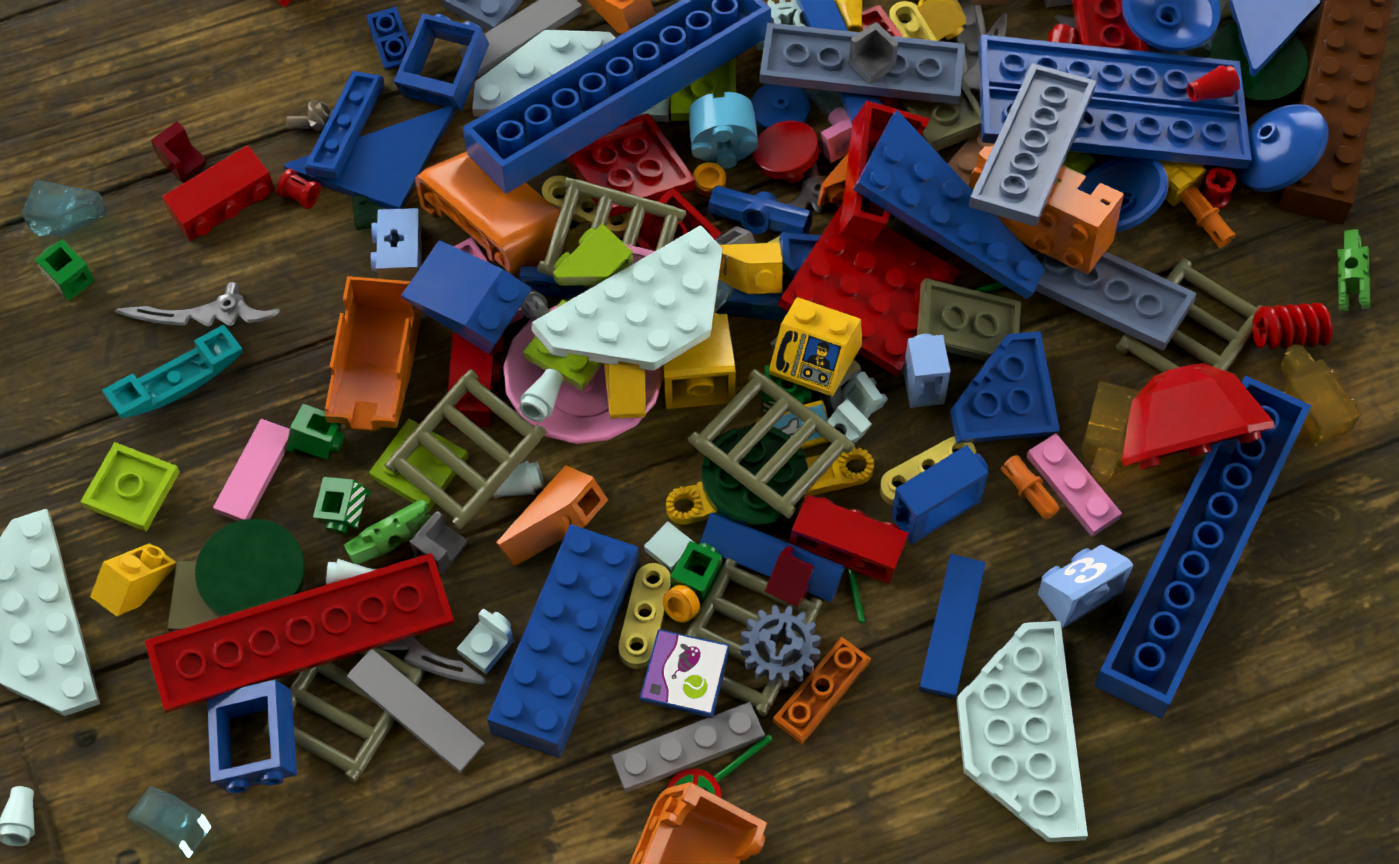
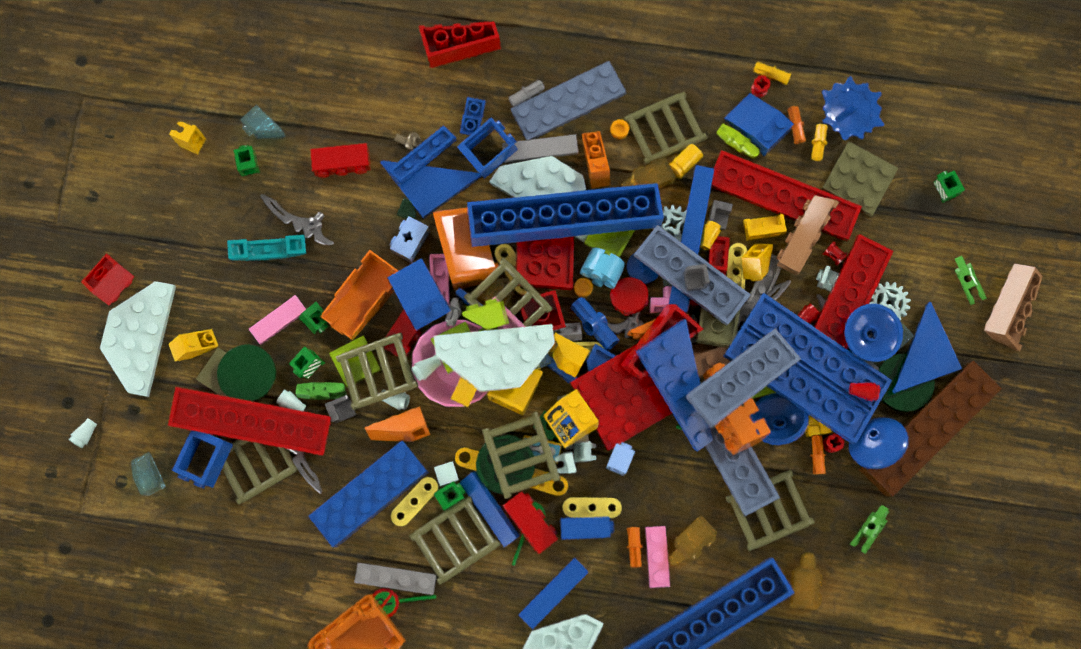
camera: 30 degrees right, 15 degrees up
lime plate [80,442,180,532] -> none
dark red panel [151,121,207,182] -> none
red bush [276,169,321,209] -> none
light grey tile [347,649,484,774] -> none
light aqua bracket [456,609,514,674] -> none
tile [640,629,730,718] -> none
light orange tile [663,584,700,623] -> none
sand blue gear [740,605,821,687] -> none
dark red panel [764,546,814,607] -> none
orange tile [773,637,871,744] -> none
olive tile [917,278,1021,361] -> none
blue plate [950,331,1060,444] -> none
light blue slope [1038,545,1133,628] -> none
red brick [1122,363,1275,470] -> none
red piece [1252,302,1333,350] -> none

